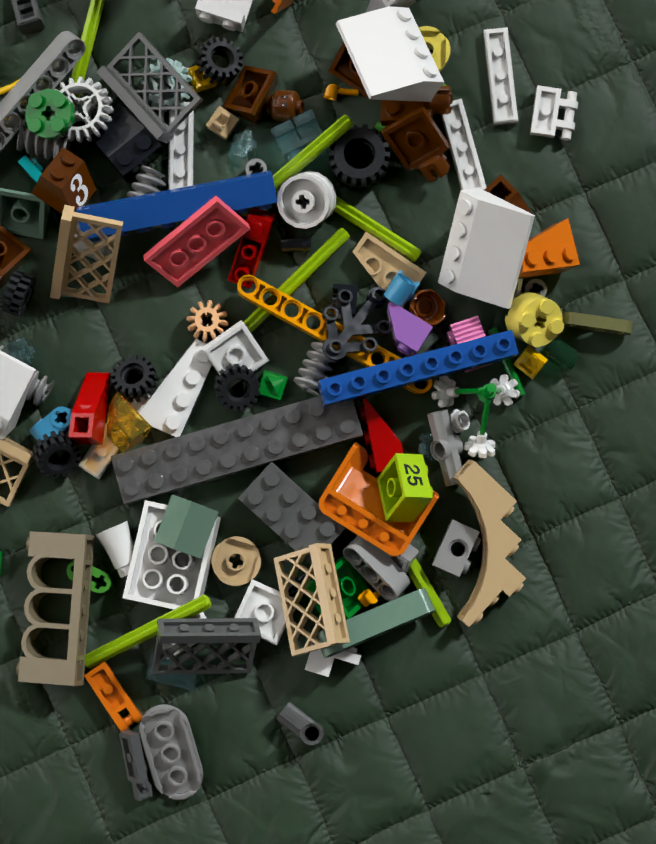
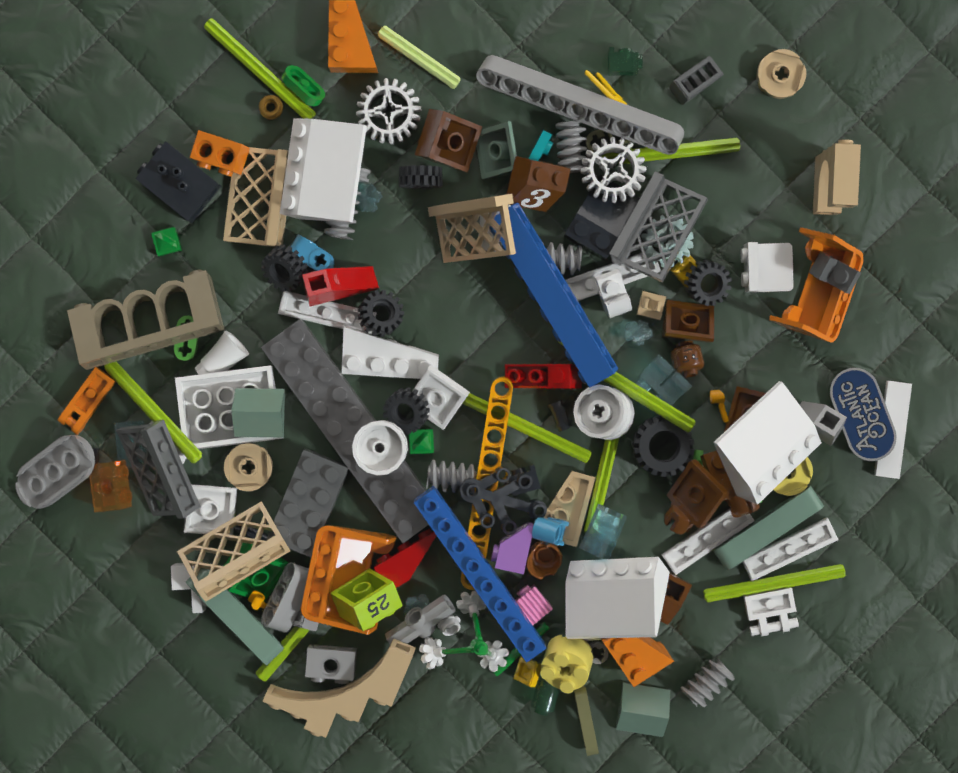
camera: 75 degrees right, 5 degrees up
green plate [25,89,75,140] -> none
clear yellow slope [107,392,152,454] -> none
dark grey hinge [119,730,152,801] -> none
coral plate [143,196,250,288] -> none
light nougat gear [187,300,228,342] -> none
light grey bush [245,158,267,175] -> none
dark grey piece [276,702,325,745] -> none
none -> clear orange brick [89,460,132,513]
none -> white wheel [352,420,408,475]
none -> clear light blue slope [579,504,628,559]
none -> white brick [595,269,632,319]
none -> sand green slope [615,682,670,737]
none -> light grey piece [680,657,735,707]
none -> lime axle [704,564,845,602]
none -> sand green beam [713,485,824,570]

